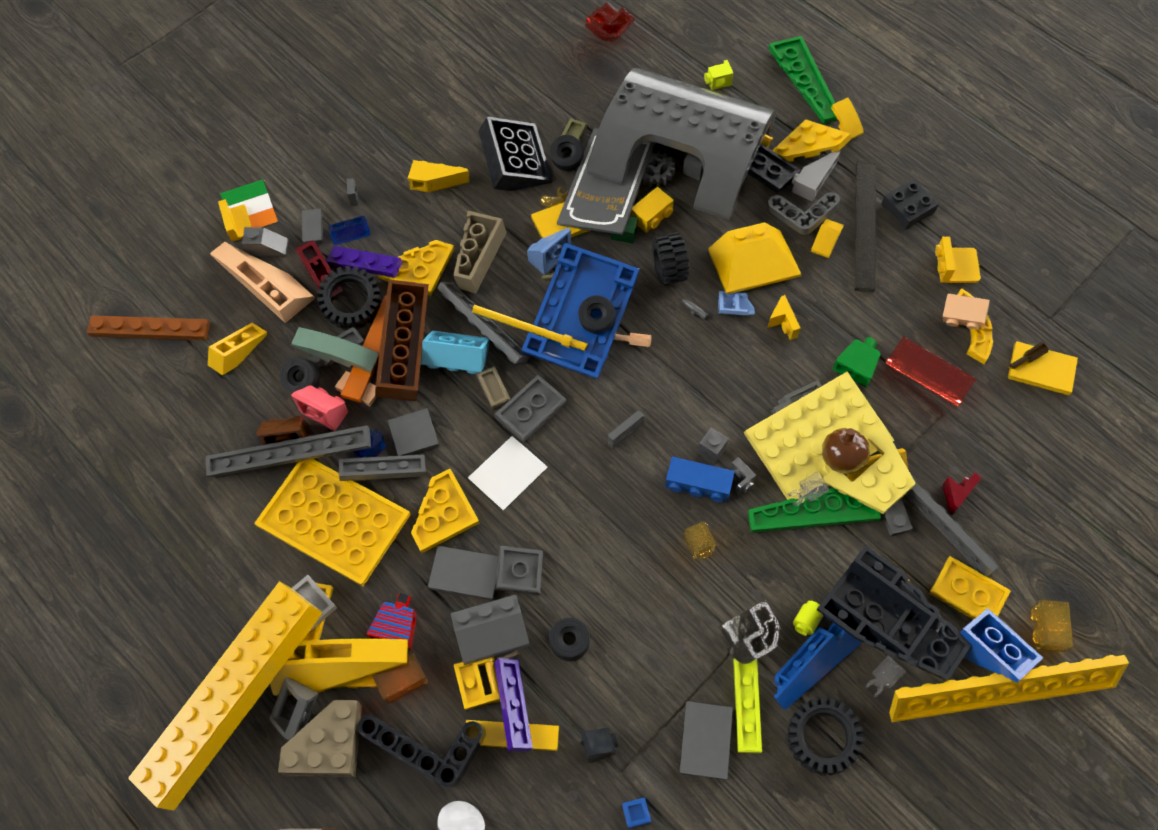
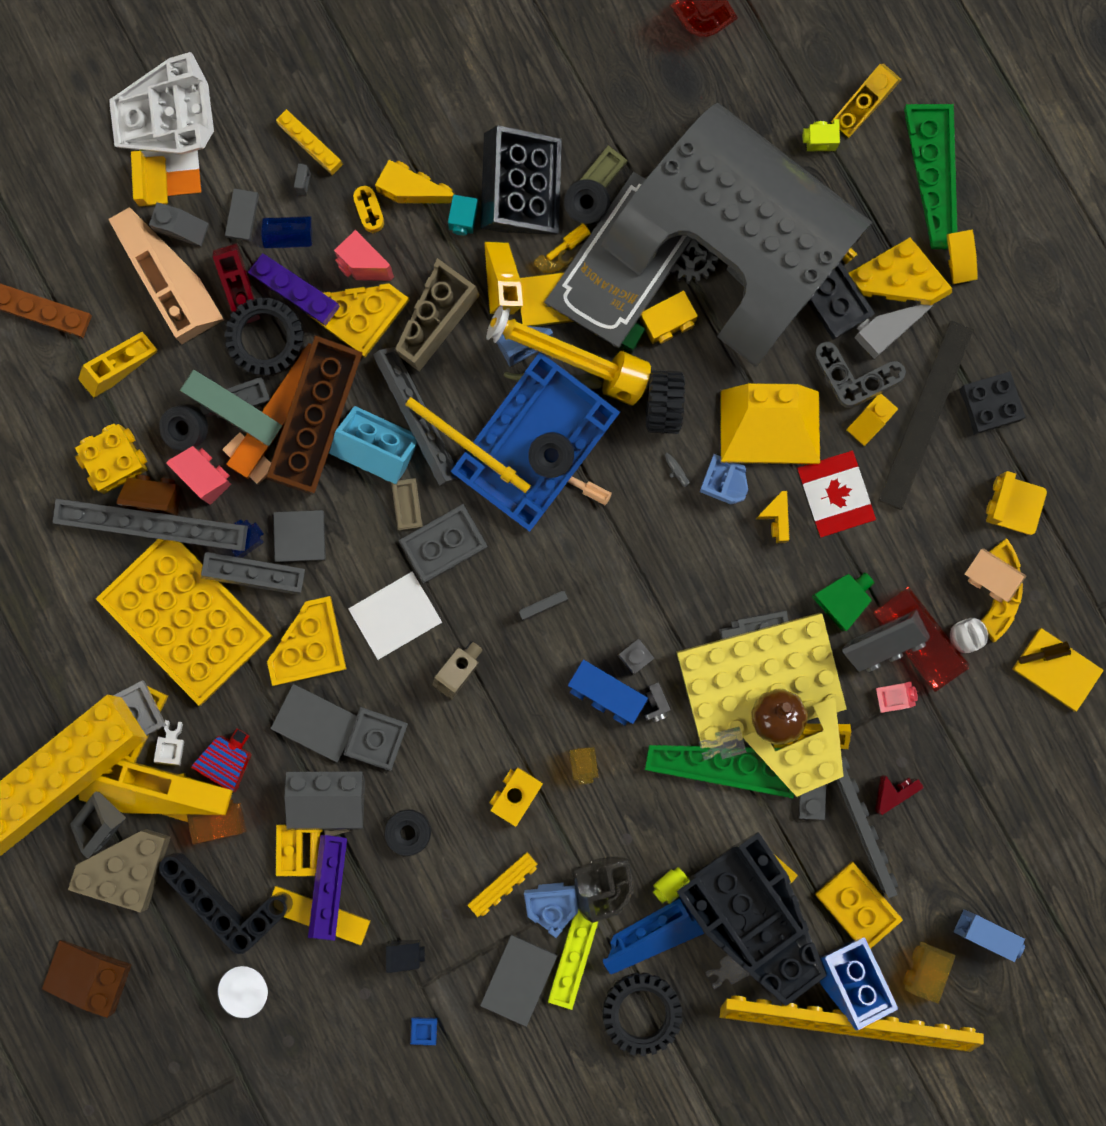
camera: 10 degrees right, 20 degrees up
none -> yellow brick [75,424,148,494]
none -> white wedge [109,52,214,154]
none -> white plate [154,720,184,766]
none -> yellow piece [276,109,343,175]
none -> coral slope [334,230,394,281]
none -> yellow beam [353,186,384,233]
none -> dark tan torso [432,641,483,700]
none -> teal brick [448,195,478,236]
none -> yellow piece [468,852,538,917]
none -> yellow slope [484,242,523,315]
none -> yellow piece [486,305,651,406]
none -> yellow brick [489,767,543,827]
none -> medium blue plate [524,883,578,938]
none -> yellow axle [546,224,591,261]
none -> sticker [797,450,876,538]
none -> yellow slope [831,64,902,138]
none -> dark grey slope [842,610,930,672]
none -> coral bracket [876,682,918,713]
none -> white piece [950,618,988,653]
none -> medium blue slope [954,910,1025,962]

